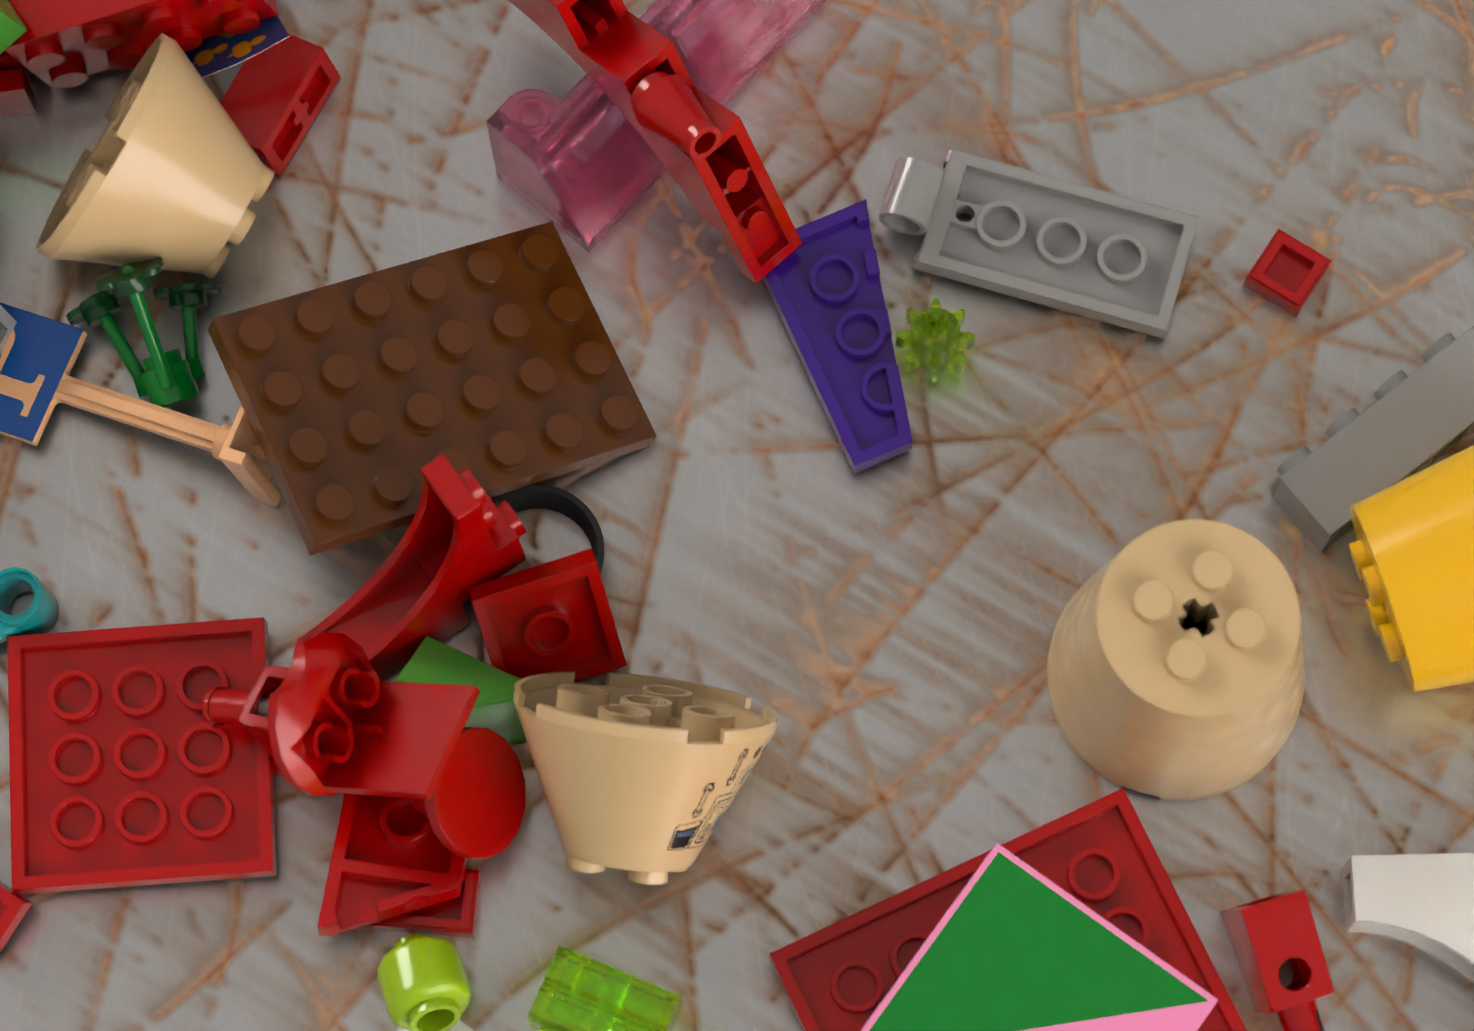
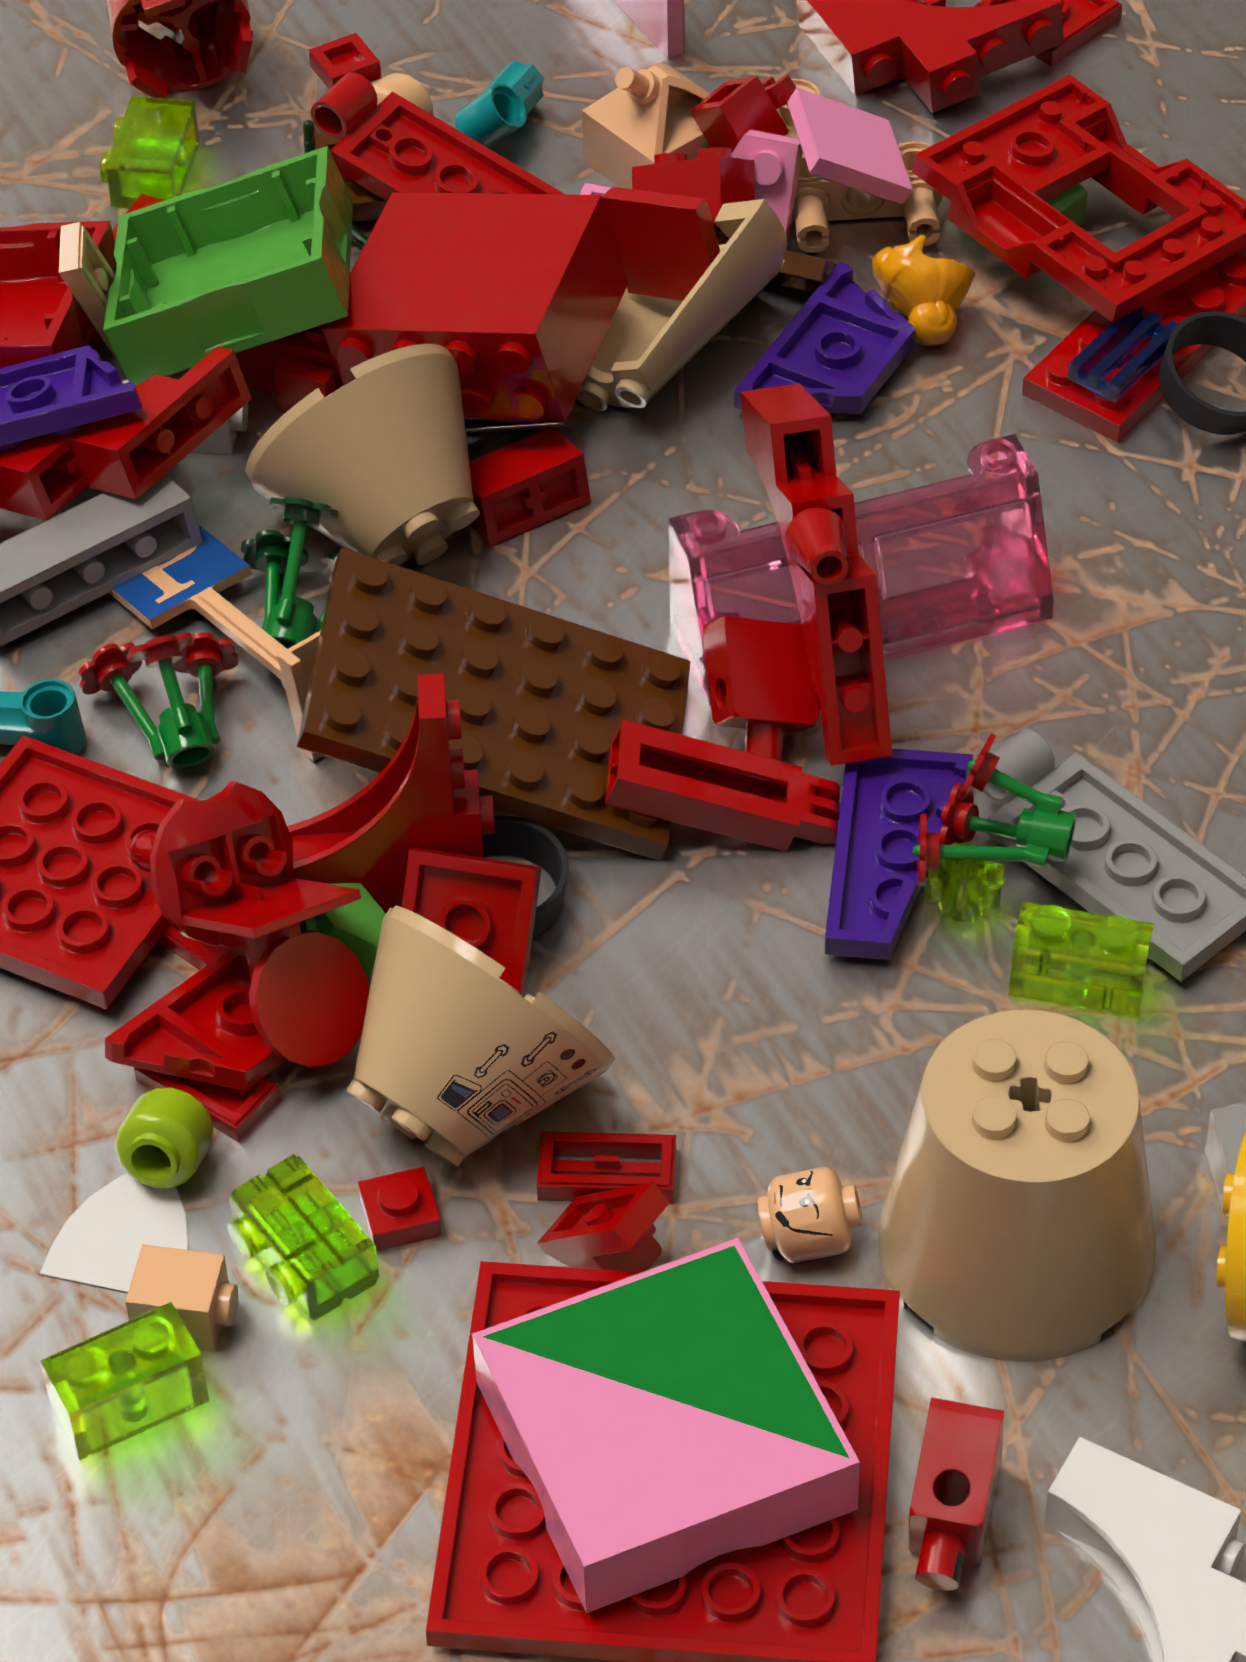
camera: 30 degrees right, 25 degrees down
none -> plant [78,632,239,768]
none -> red plate [358,1166,442,1252]
none -> red tile [537,1131,677,1204]
none -> red slope [537,1182,670,1272]
none -> red hinge [605,719,840,851]
none -> red torso [703,616,821,761]
none -> light nougat head [758,1167,863,1263]
none -> green plant [912,733,1077,887]
none -> clear neon green brick [1008,902,1154,1017]

